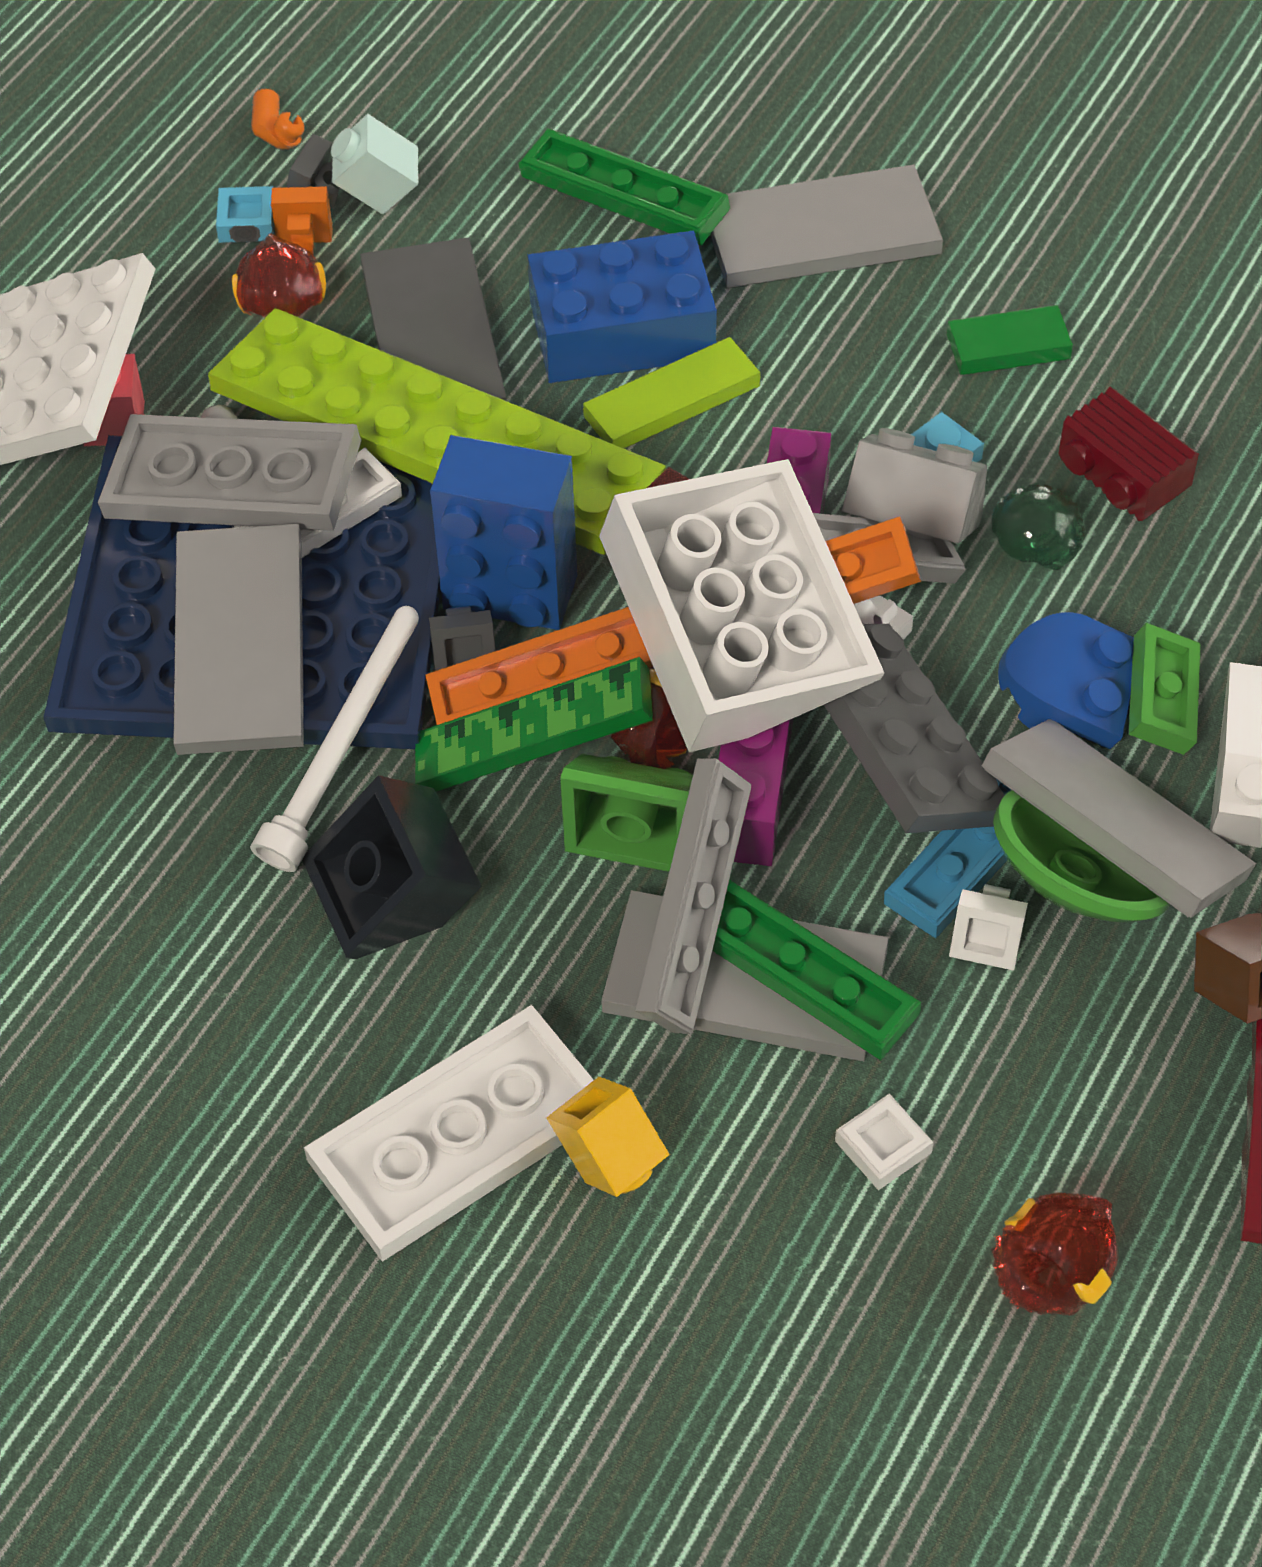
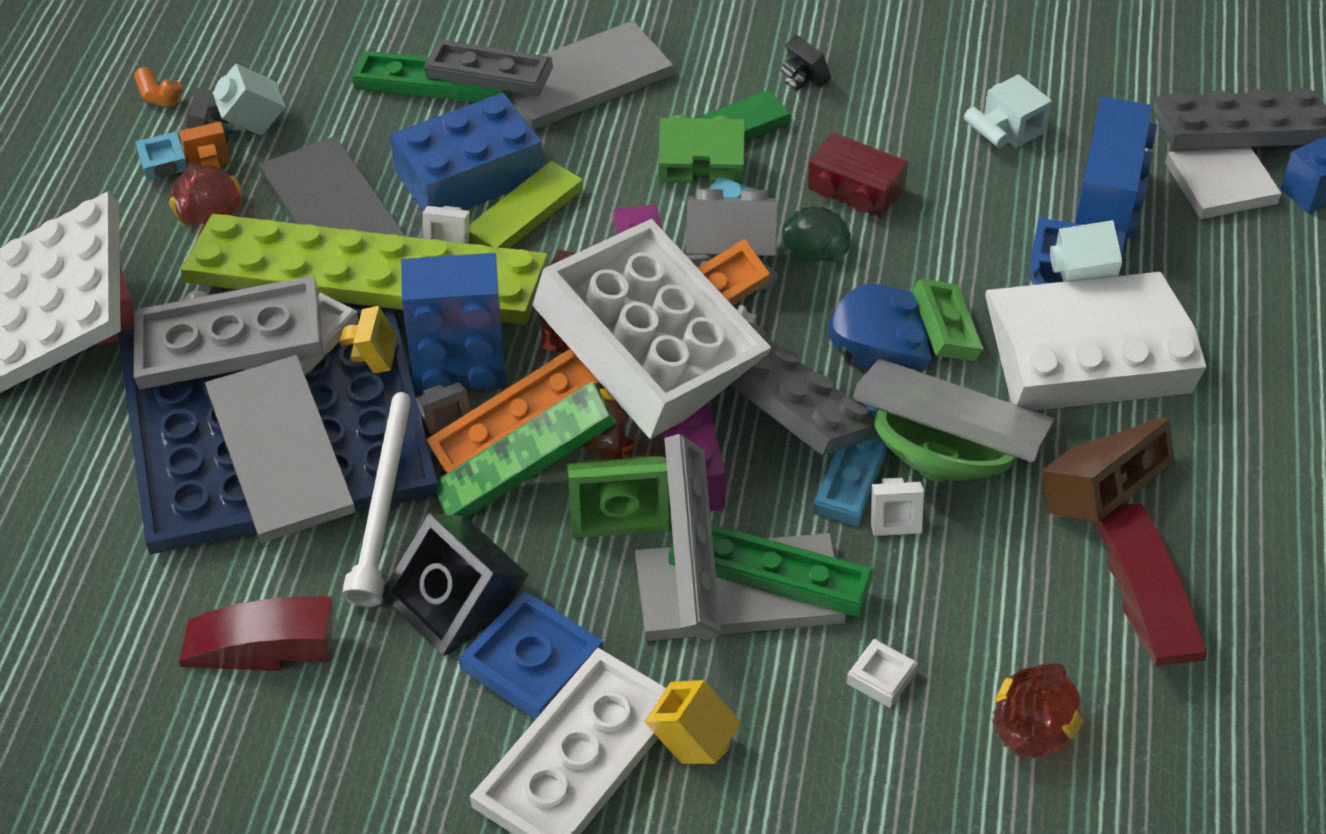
camera: 20 degrees left, 5 degrees down
none -> dark red slope [179,596,337,671]
none -> yellow tile [339,306,399,373]
none -> white tile [423,206,470,244]
none -> dark grey tile [424,39,553,96]
none -> blue plate [458,590,604,720]
none -> bright green brick [659,115,744,184]
none -> black tile [780,34,832,91]

